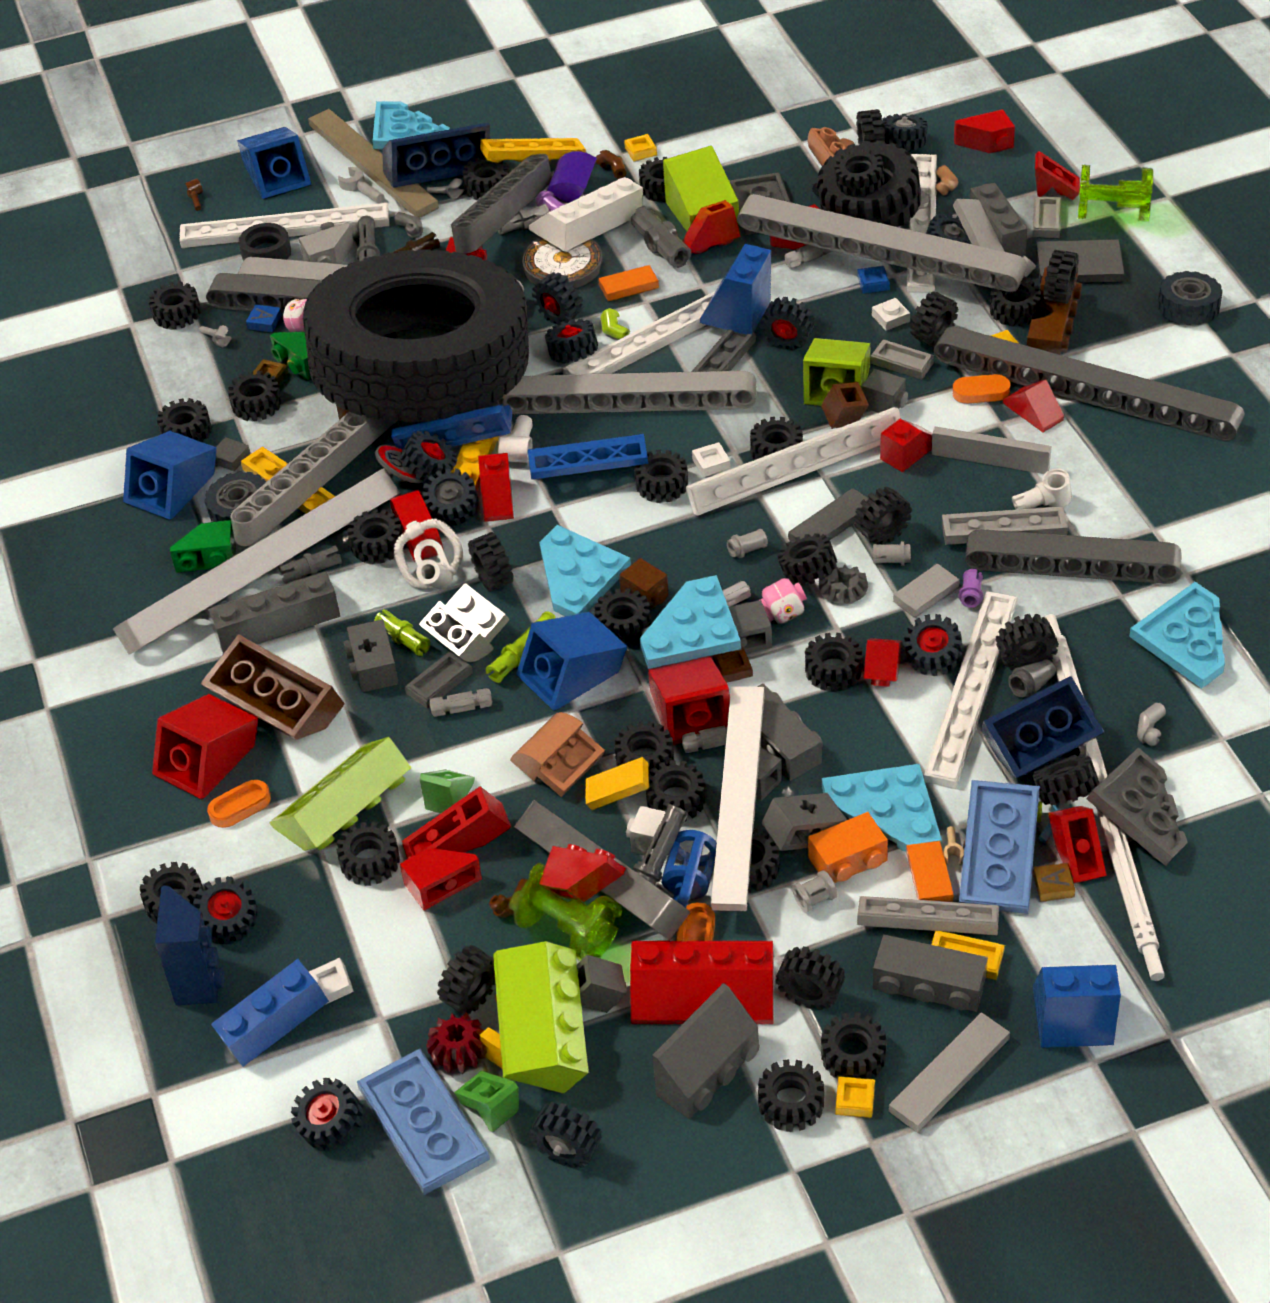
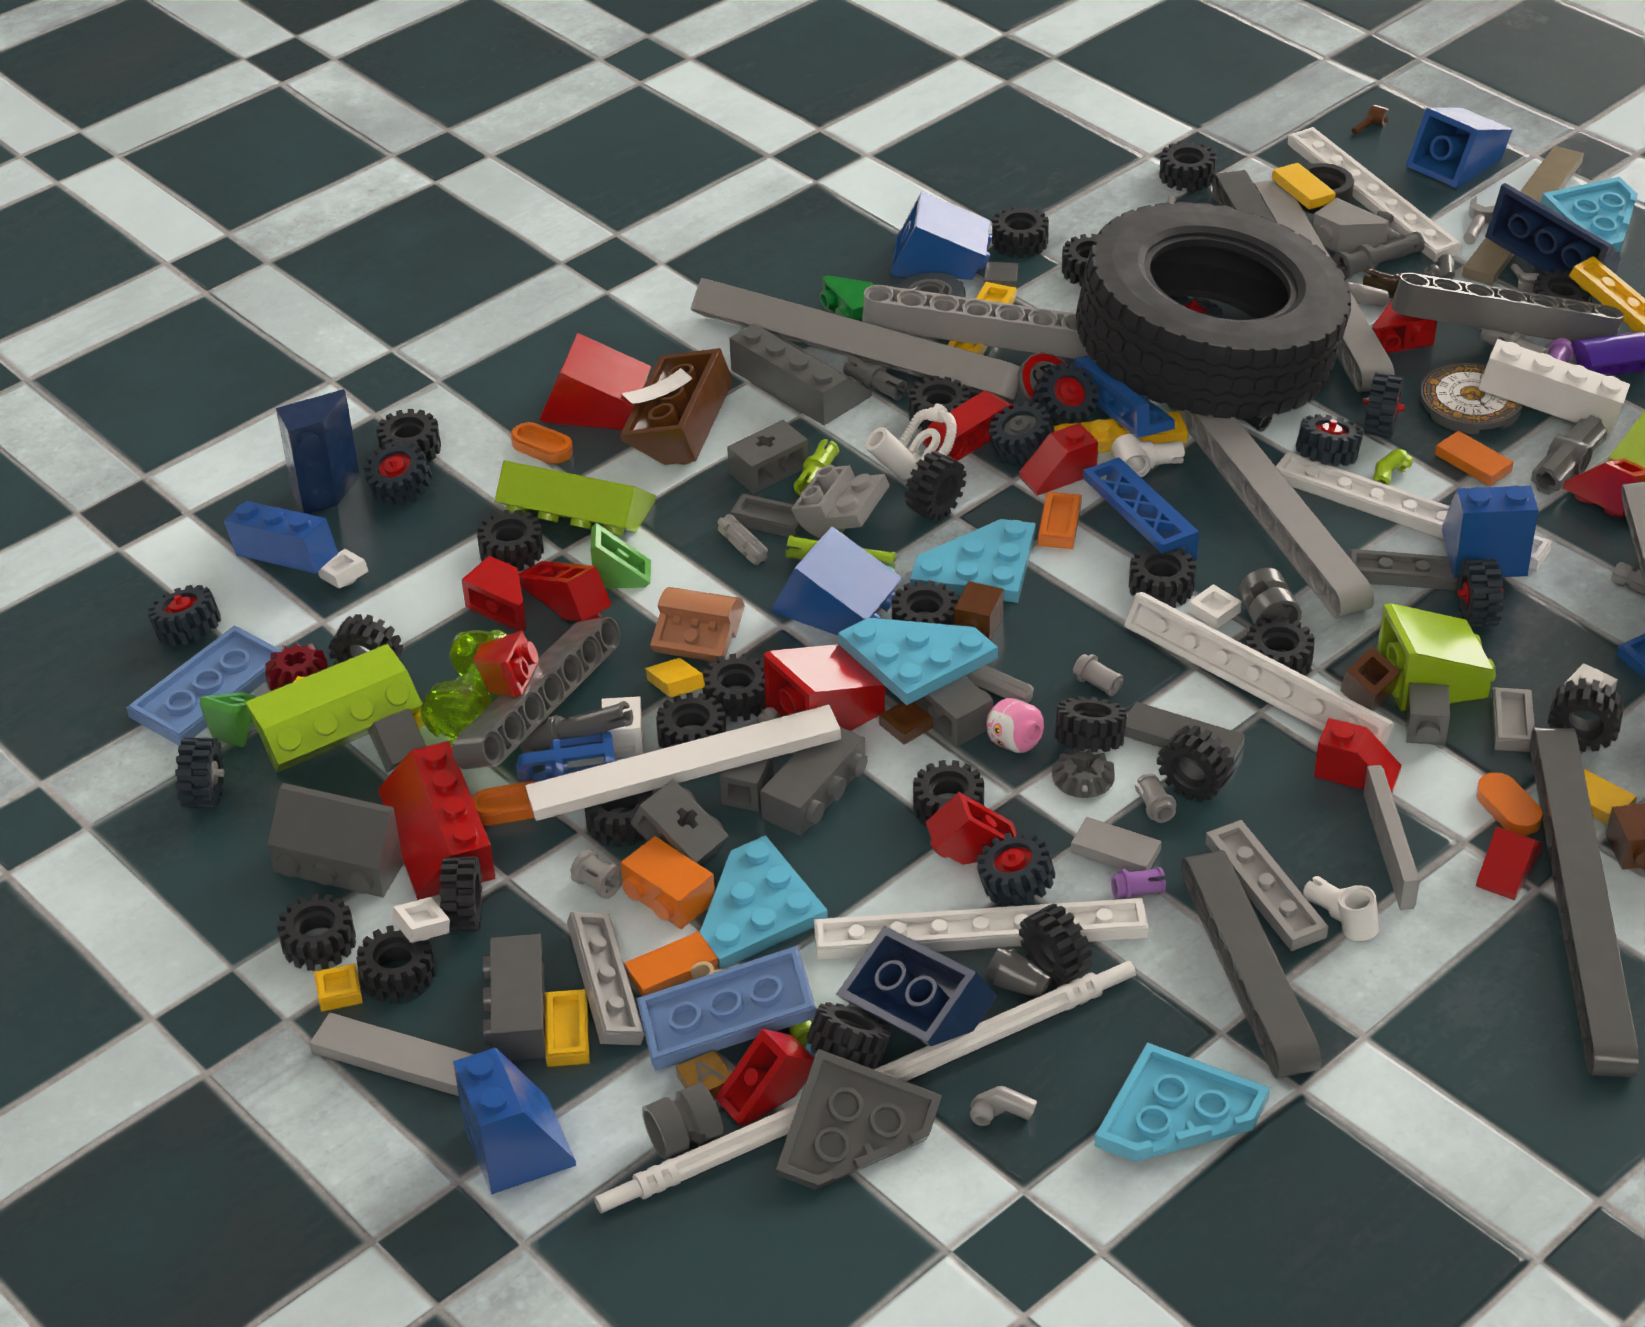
camera: 65 degrees right, 5 degrees down
none -> white plate [393,897,450,943]
none -> white sticker [621,368,693,404]
none -> dark grey wheel [642,1082,723,1160]
none -> orange tile [1038,492,1082,549]
none -> dark grey wheel [1238,568,1302,626]
none -> yellow tile [1271,163,1336,210]

